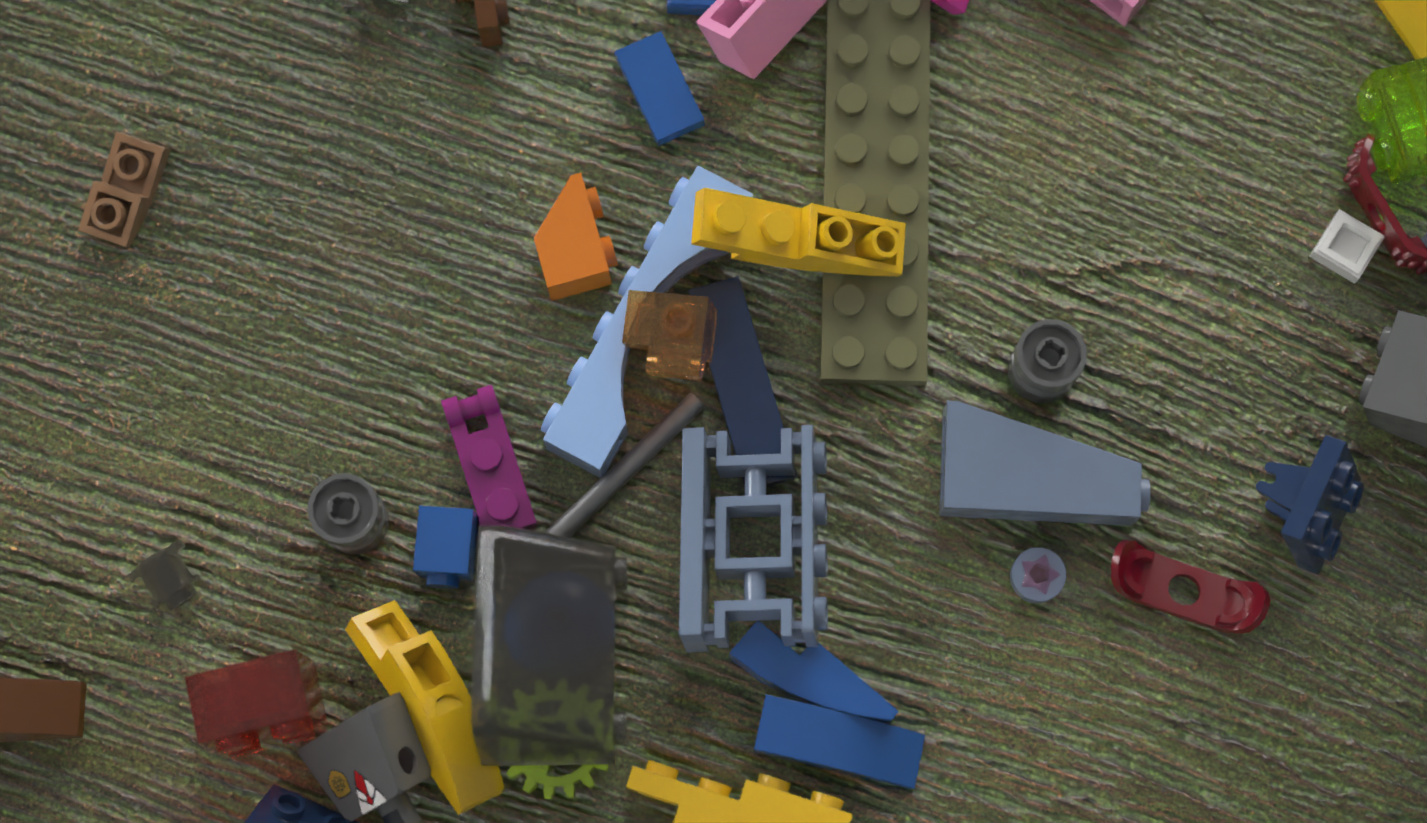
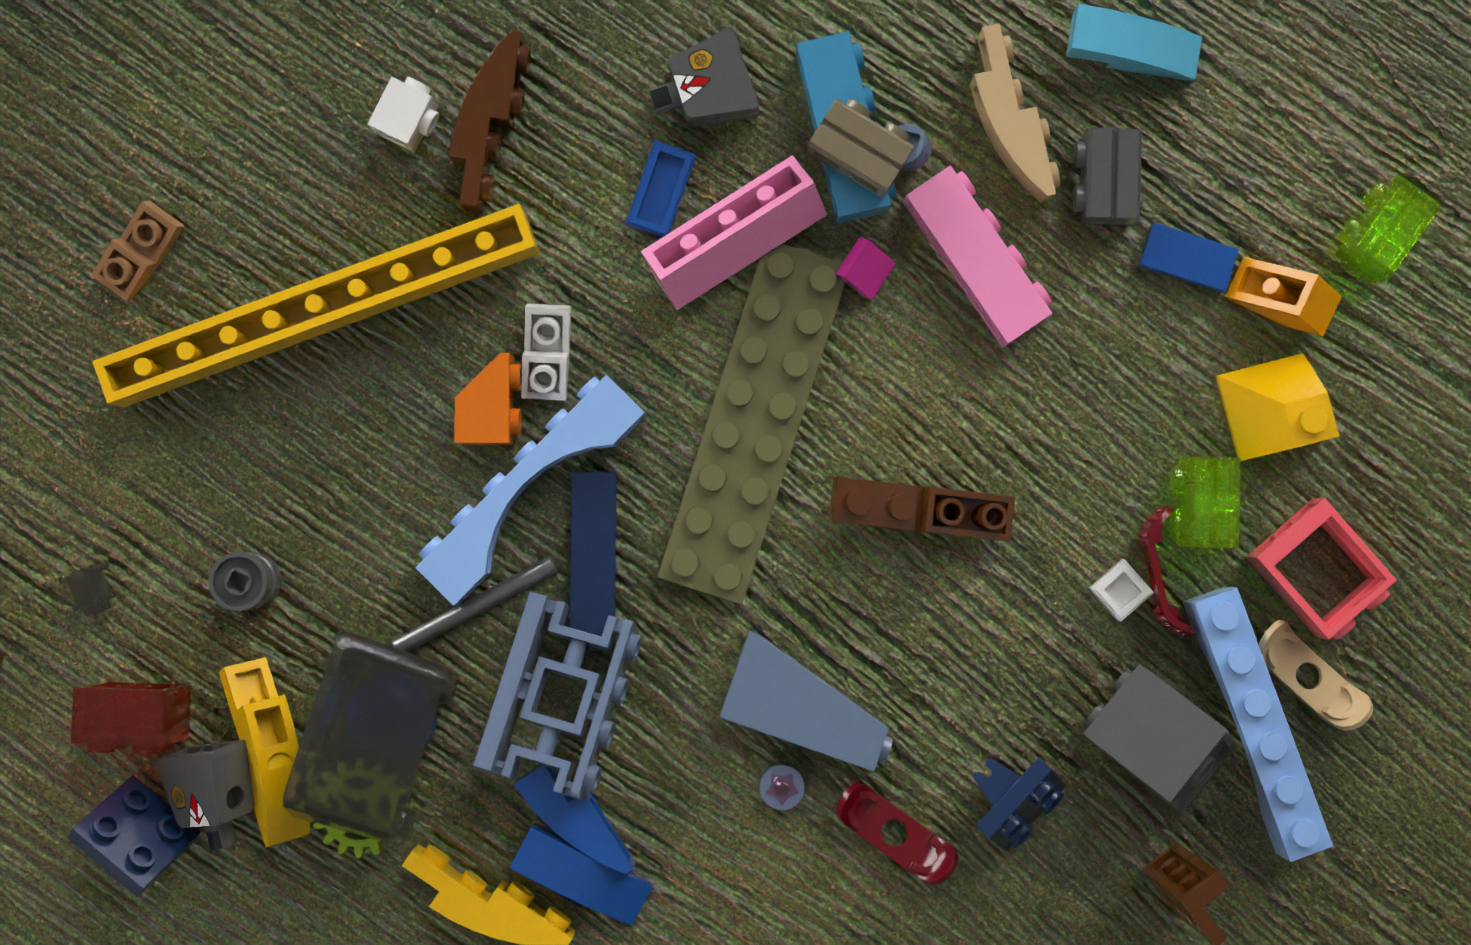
camera: 20 degrees right, 10 degrees up
blue brick [413,505,479,589] -> none
magenta plate [441,384,538,543] -> none
blue tile [614,31,705,146] -> none
clear orange brick [622,290,718,381] -> none
yellow slope [691,187,906,277] -> none
dark grey wheel [1008,319,1087,403] -> none
none -> yellow brick [92,204,540,407]
none -> white slope [521,303,571,401]
none -> reddish brown slope [829,476,1015,542]

